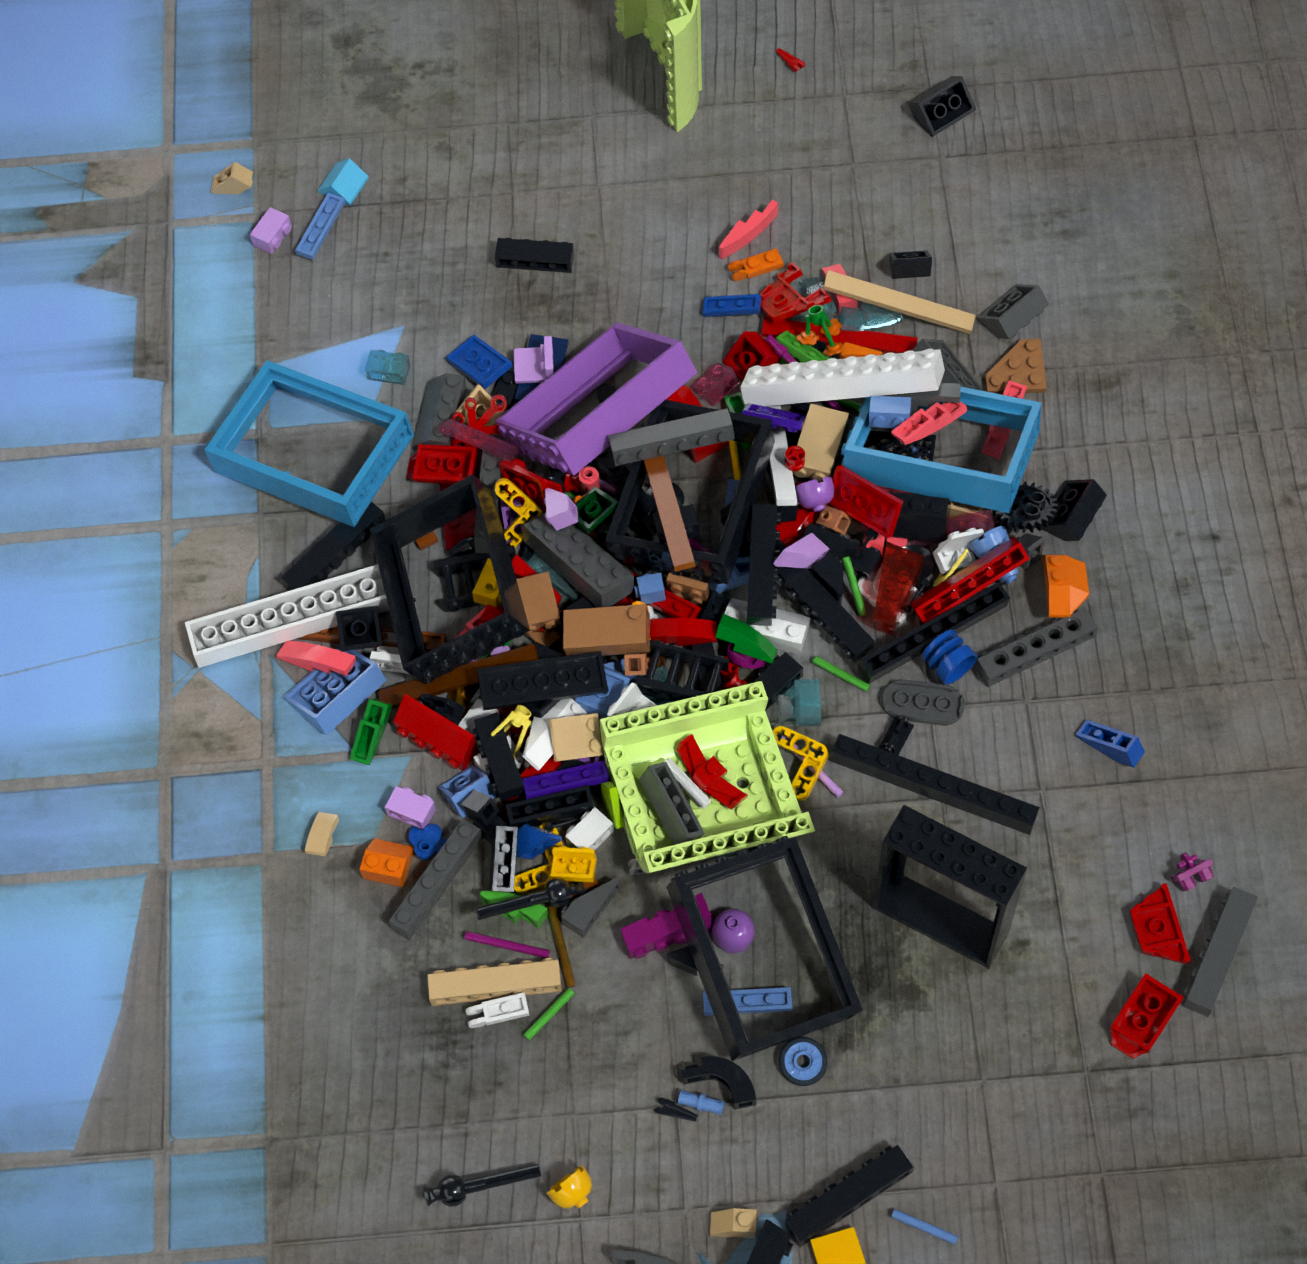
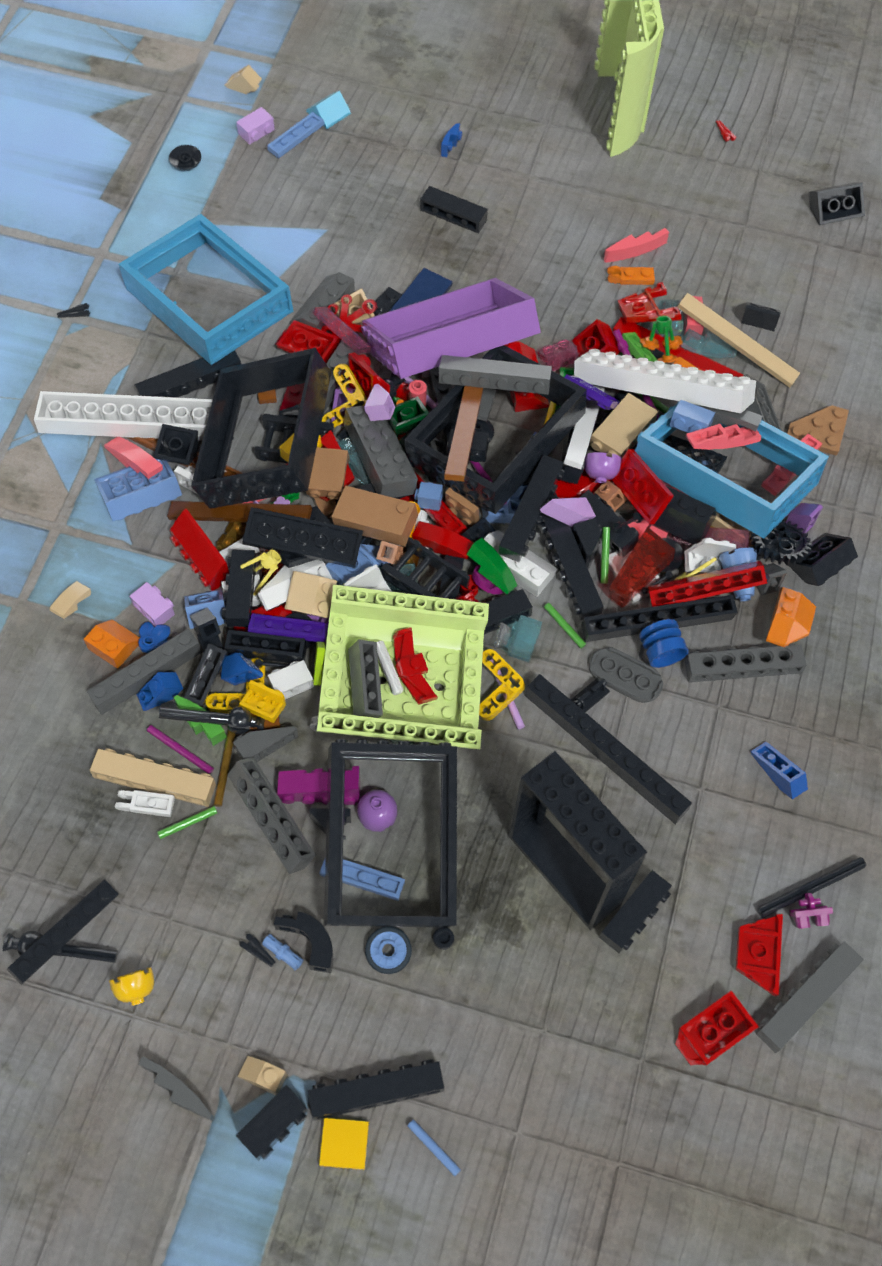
camera: 15 degrees right, 0 degrees up
green slope [350,698,393,765] -> none
clear light blue brick [365,350,410,385] -> none
black hinge [421,693,465,725] -> none
blue tile [446,334,513,390] -> none
lavender bracket [514,336,554,384] -> none
blue tile [702,294,762,317] -> none
red wheel [785,446,805,471] -> none
dark grey slope [977,284,1049,339] -> none
none -> black plate [6,879,119,985]
none -> black piece [57,303,91,318]
none -> blue slope [136,672,183,711]
none -> black dish [169,145,202,170]
none -> dark grey brick [228,757,316,874]
none -> black tile [433,927,454,950]
none -> blue slope [441,123,462,157]
none -> black brick [599,870,672,953]
none -> black axle [757,857,867,918]
none -> medium lavender slope [786,503,823,533]

